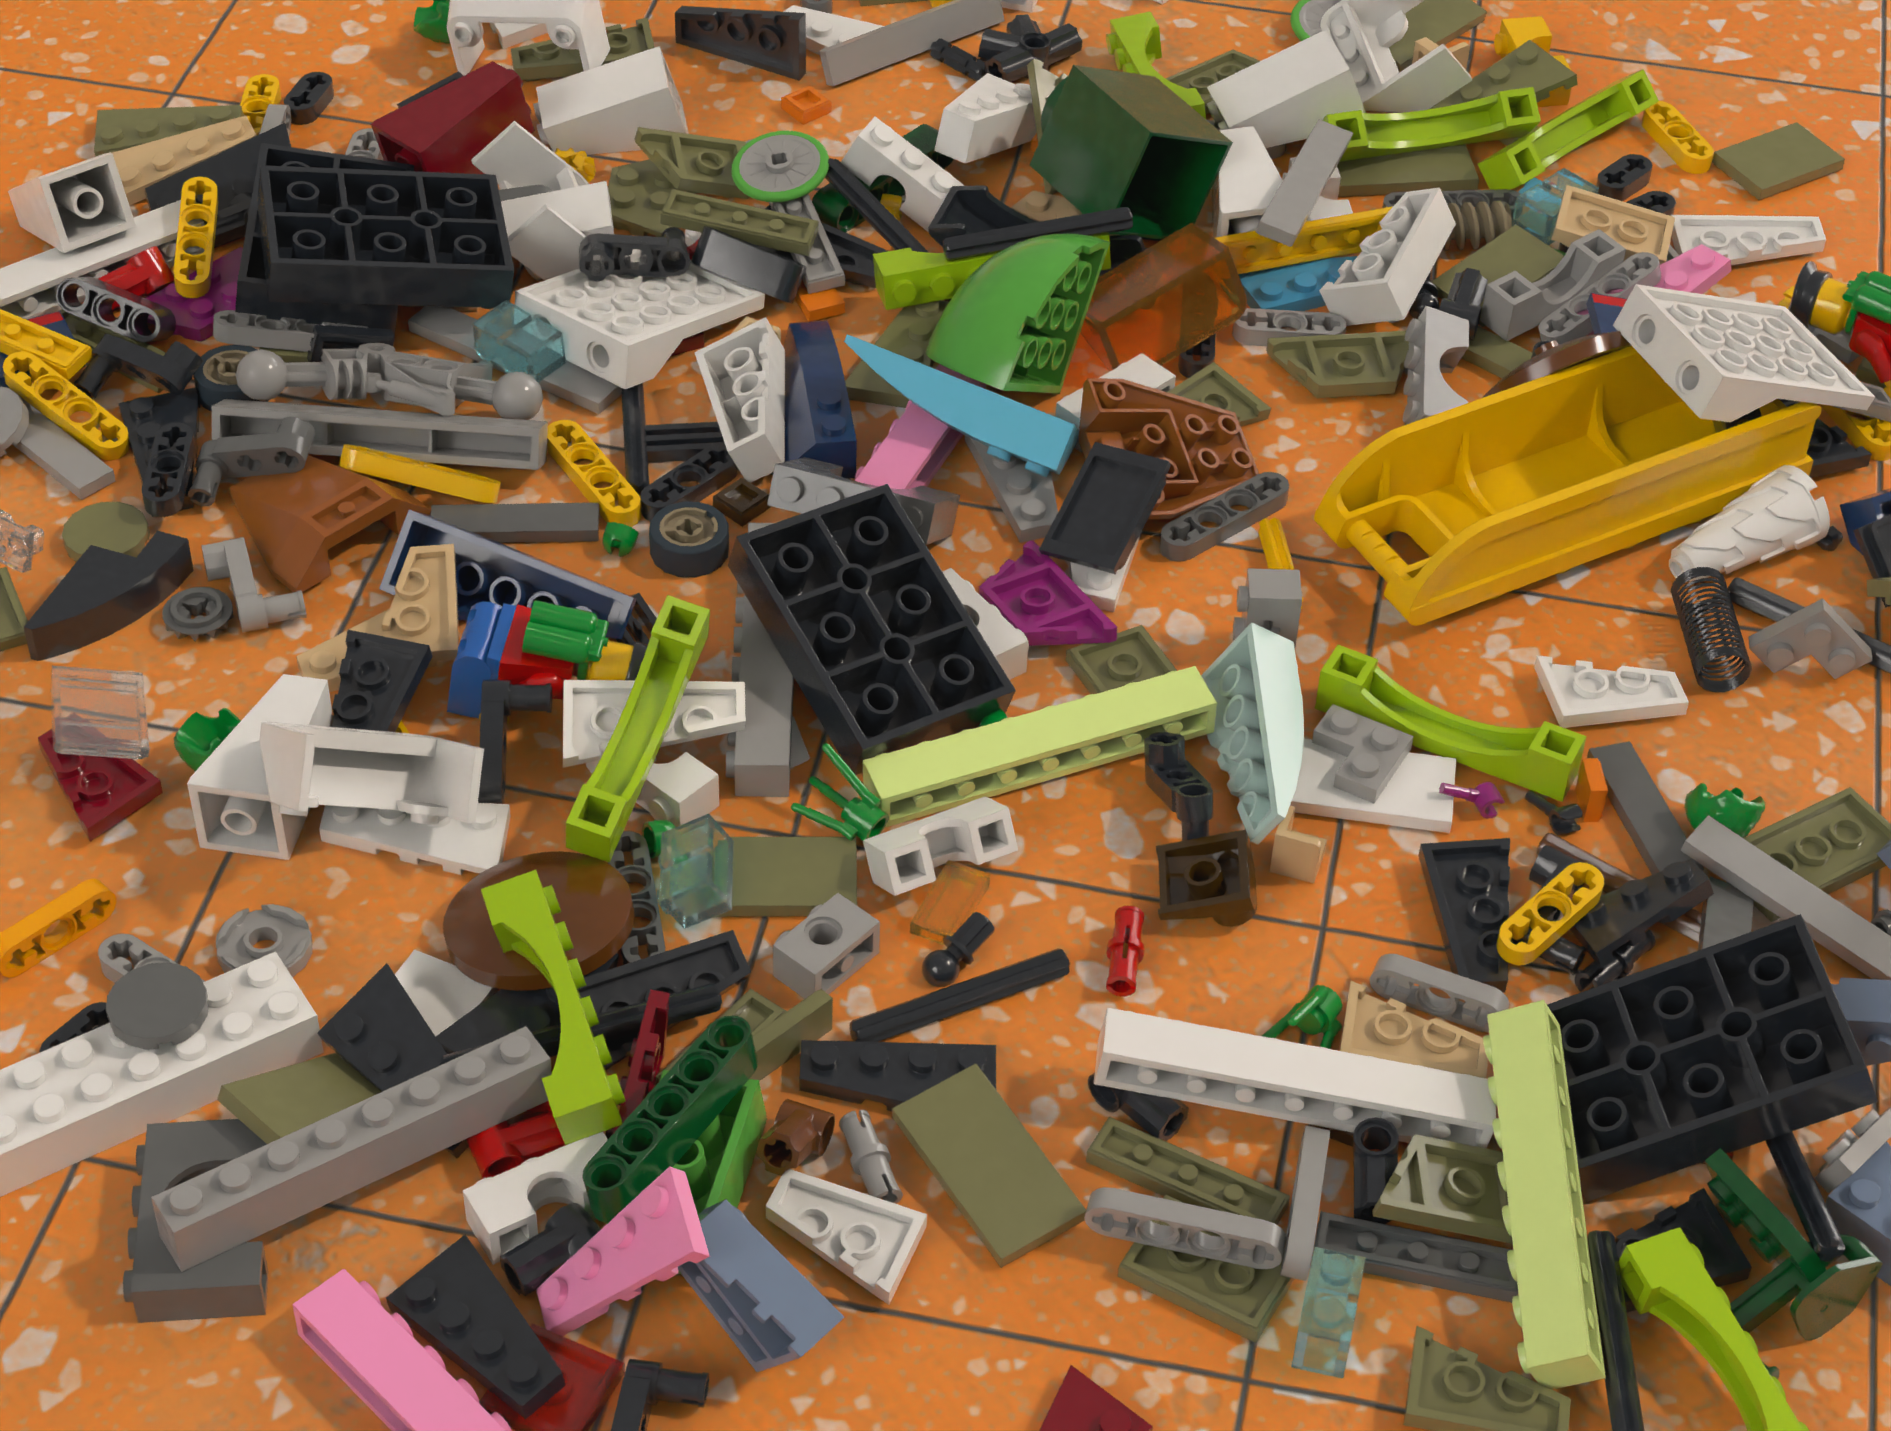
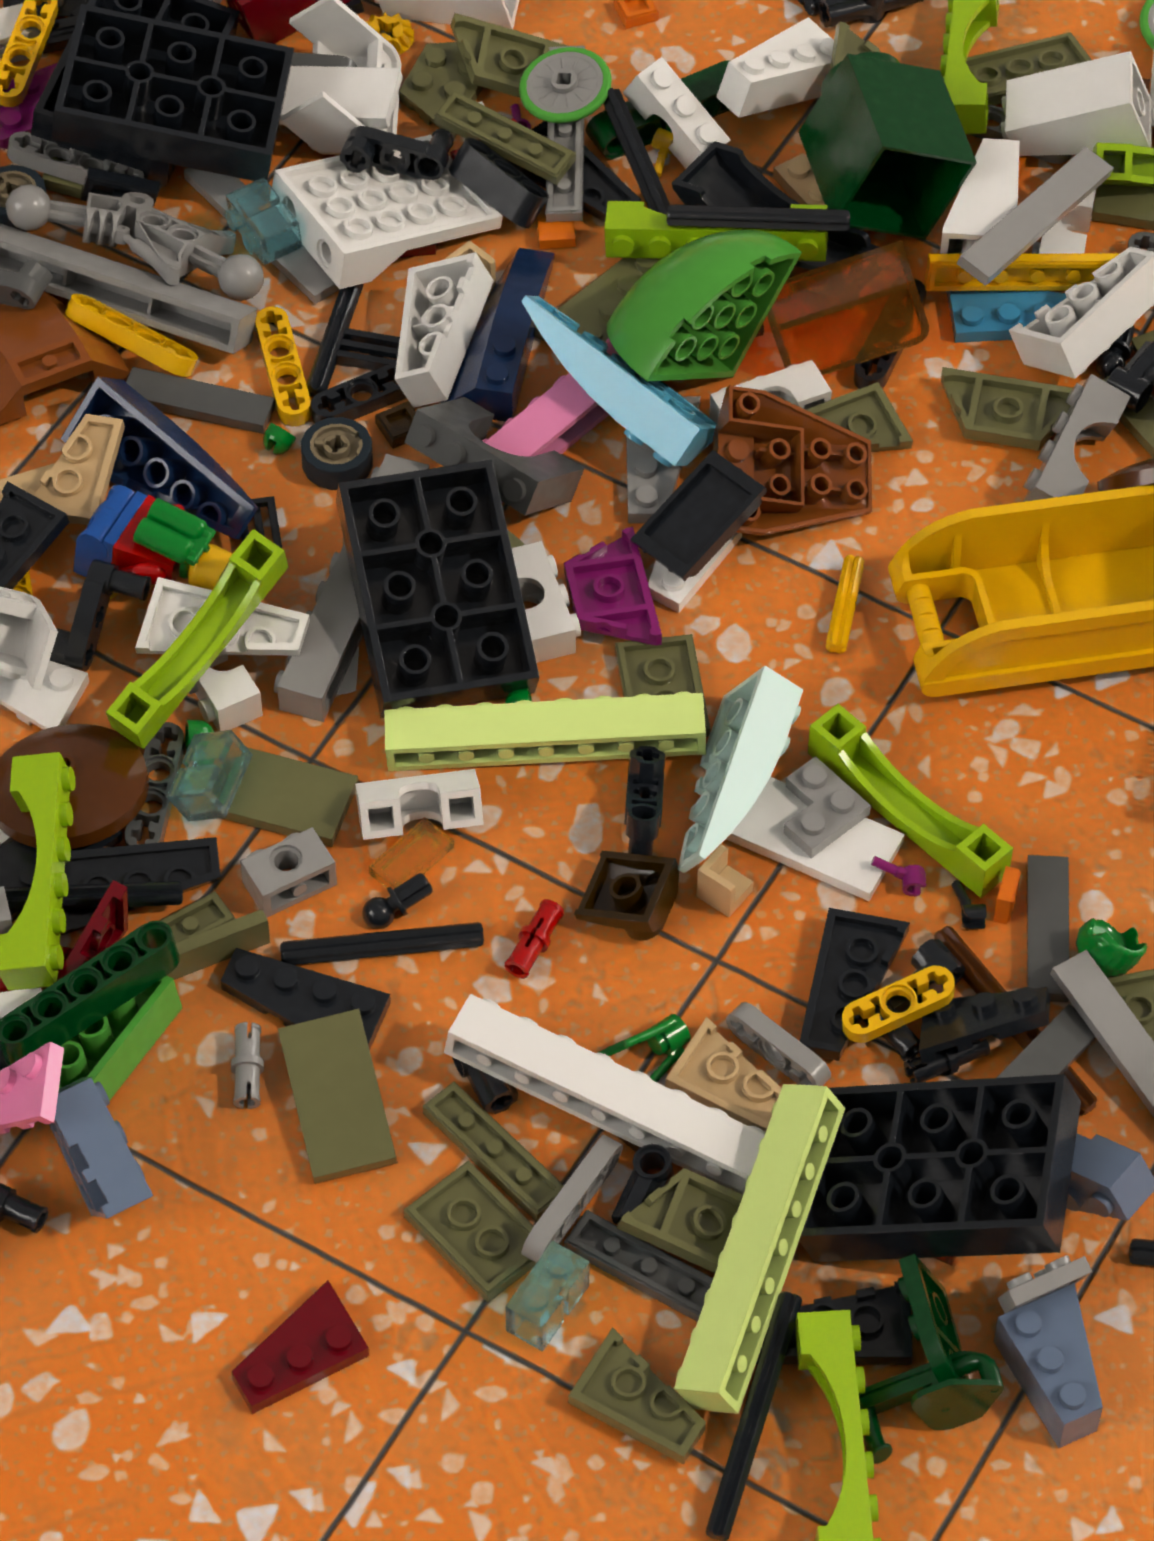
camera: 20 degrees right, 10 degrees up
reddish brown piece [756,1099,835,1176] -> none
white wing [766,1169,927,1305] -> none
green plant [791,743,889,841] -> none
light grey beam [1084,1187,1286,1269] -> none
dark grey beam [1159,472,1289,562] -> none
light grey beam [1232,308,1346,346] -> none
light grey brick [1233,568,1302,647] -> none
white wing [1534,655,1689,728] -> none
black axle [1766,1132,1845,1262] -> none

